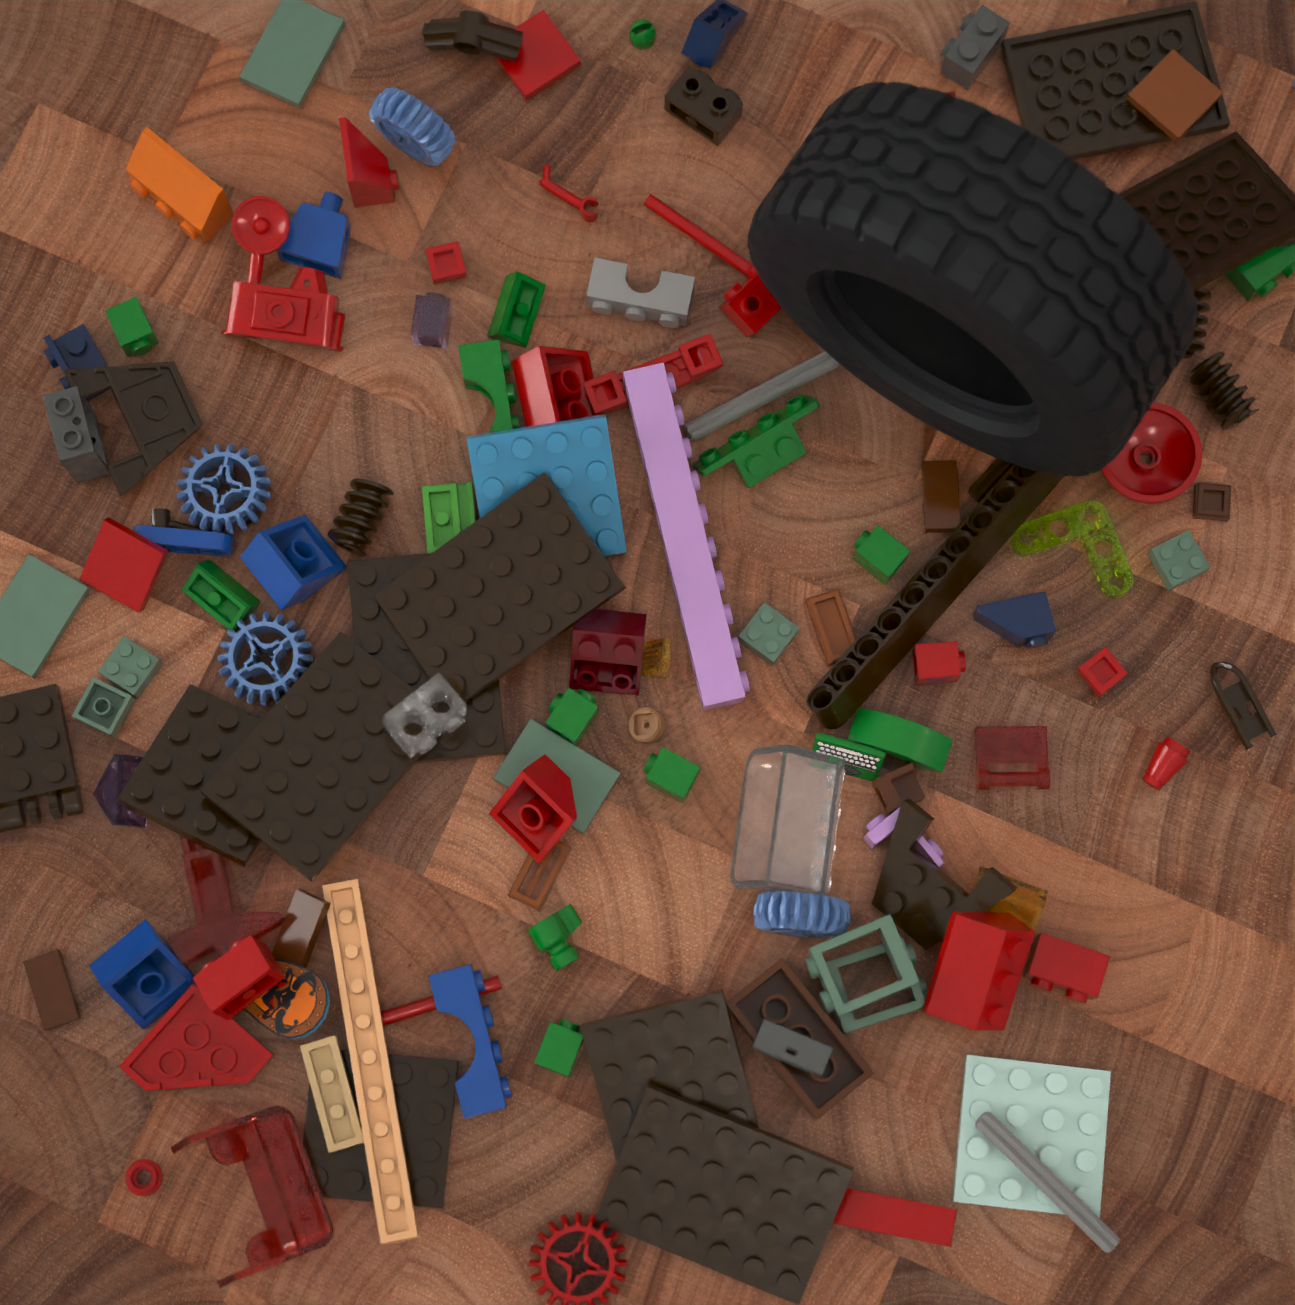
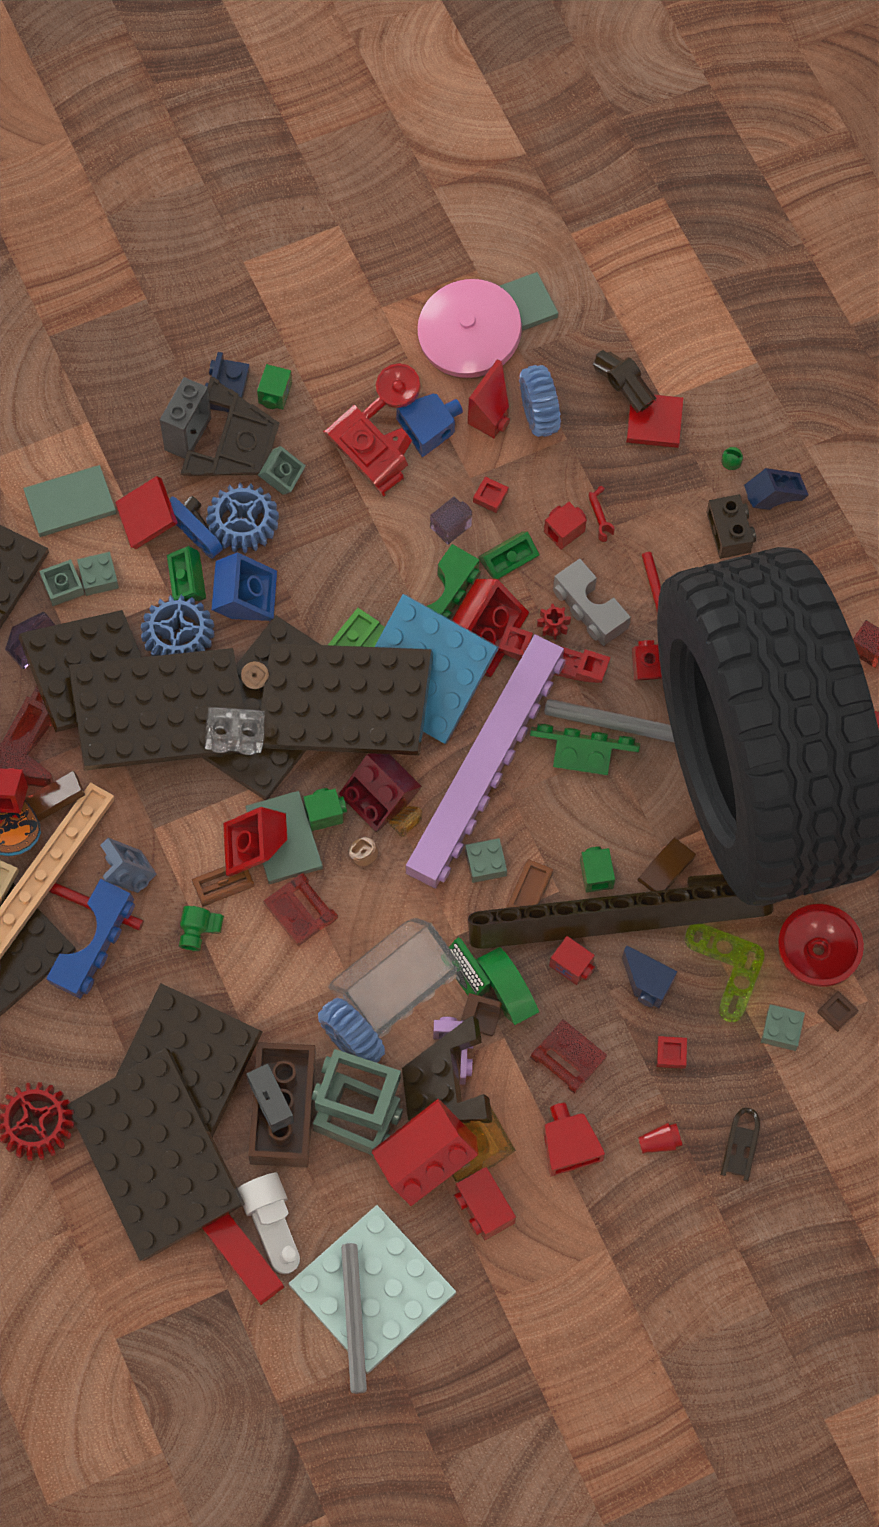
camera: 40 degrees right, 10 degrees down
orange slope [125,127,234,244] -> none
dark brown piece [327,479,394,557] -> none
green brick [534,1019,584,1078] -> none
green brick [643,747,700,803] -> none
none -> sand blue bracket [100,838,157,893]
none -> white piece [237,1172,300,1274]
none -> medium nougat tile [241,661,269,689]
none -> sand green piece [258,446,306,495]
none -> clear red plate [264,873,338,946]
none -> bright pink dish [418,279,522,378]
none -> red gear [537,604,571,640]
none -> red torso [543,1102,605,1177]
none -> red brick [544,502,587,550]

